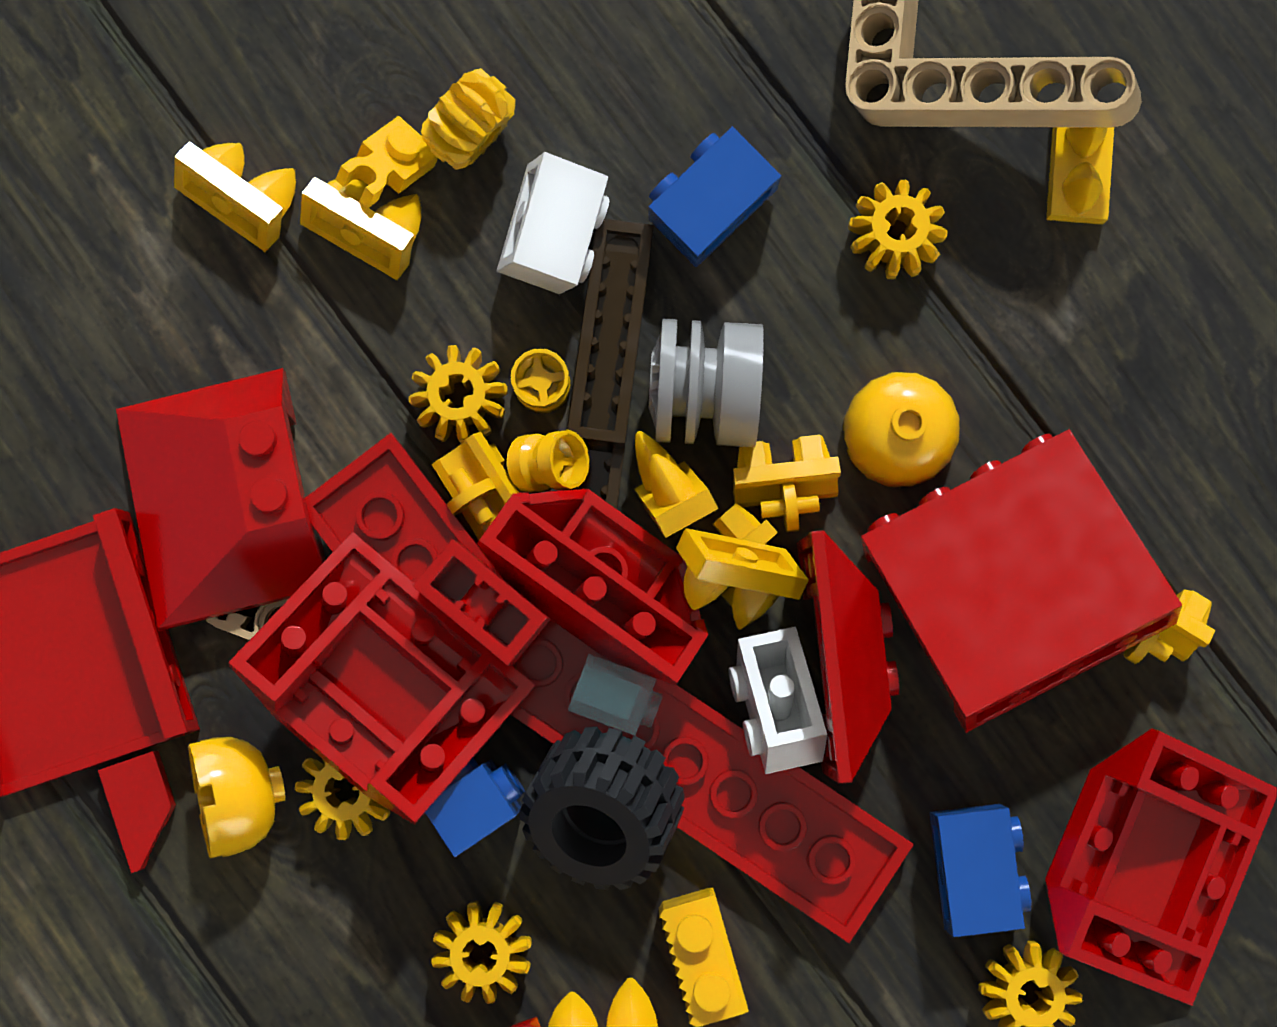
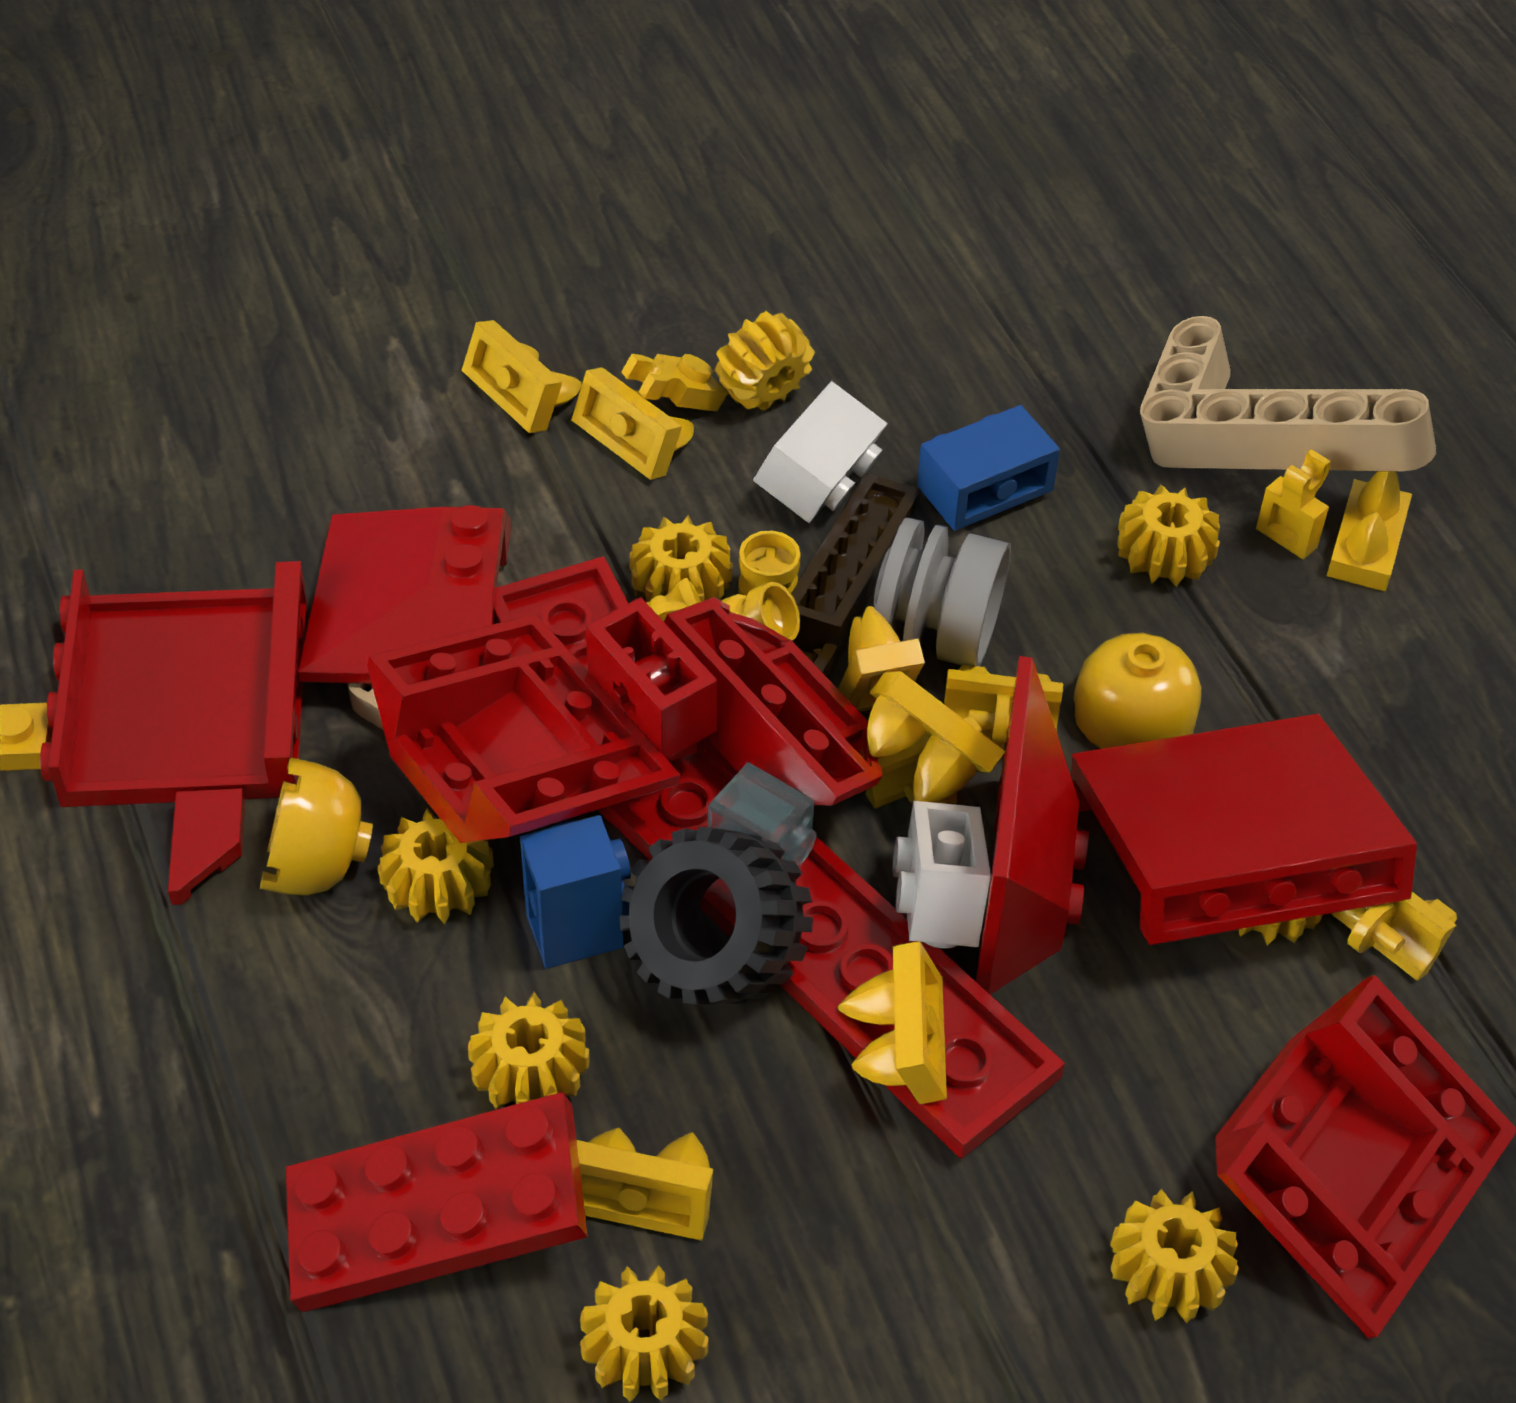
camera: 10 degrees right, 35 degrees down
yellow brick [659,887,749,1027] -> none
blue brick [929,804,1031,937] -> none
none -> yellow tile [838,941,947,1104]
none -> yellow plate [1256,449,1331,560]

